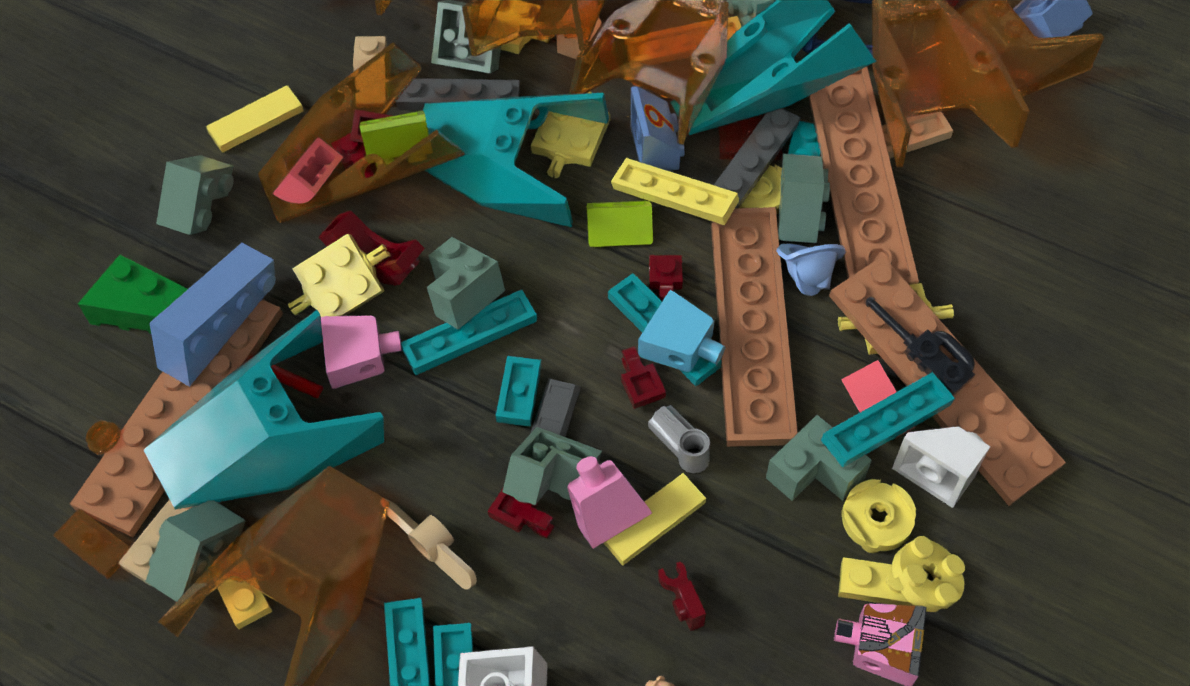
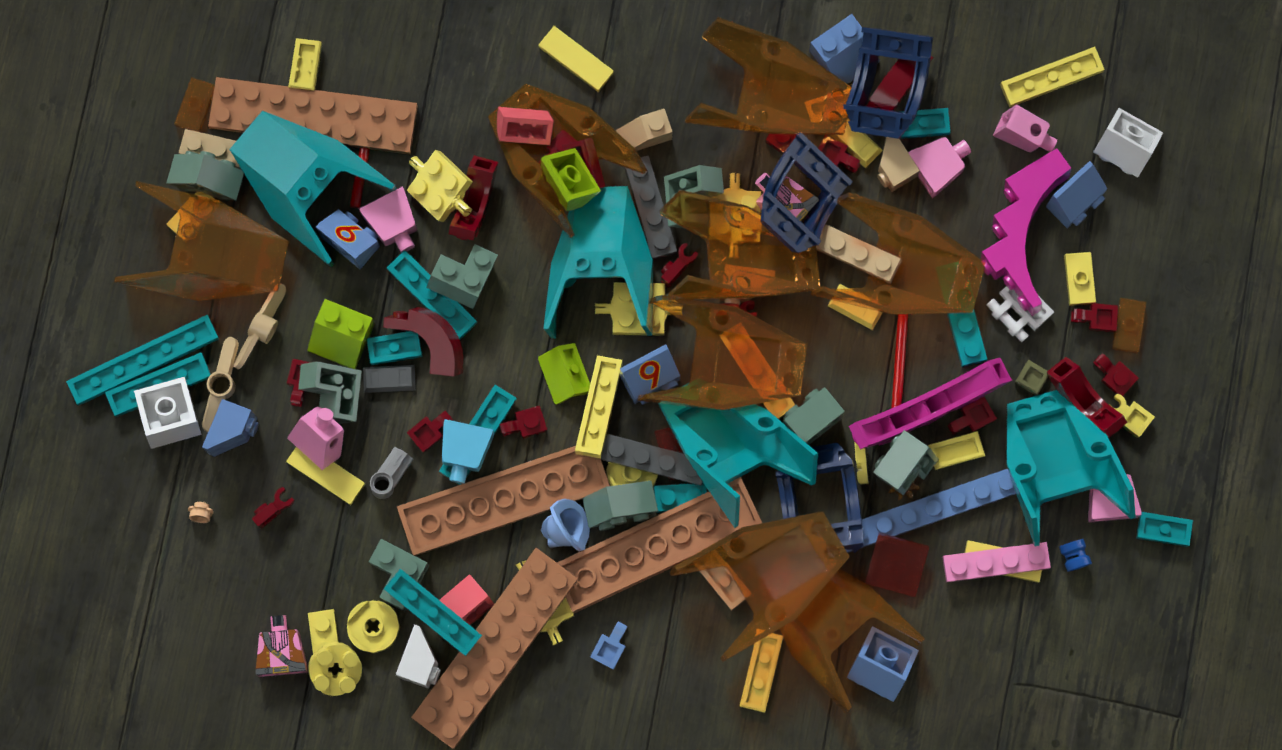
camera: 70 degrees right, 20 degrees up
green wedge [78,255,188,335] -> none
clear orange plate [86,421,121,455] -> none
medium blue wedge [150,243,276,387] -> none
sand green brick [156,155,234,235] -> none
black piece [865,297,975,396] -> none
none -> tan piece [202,337,239,432]
none -> medium blue slope [202,399,259,457]
none -> light yellow plate [289,38,322,91]
none -> lime slope [307,299,375,369]
none -> medium blue slope [316,209,380,269]
none -> dark red arch [383,307,463,376]
none -> medium blue plate [590,621,627,670]
none -> dark red plate [661,243,698,288]
none -> light yellow tile [739,630,783,713]

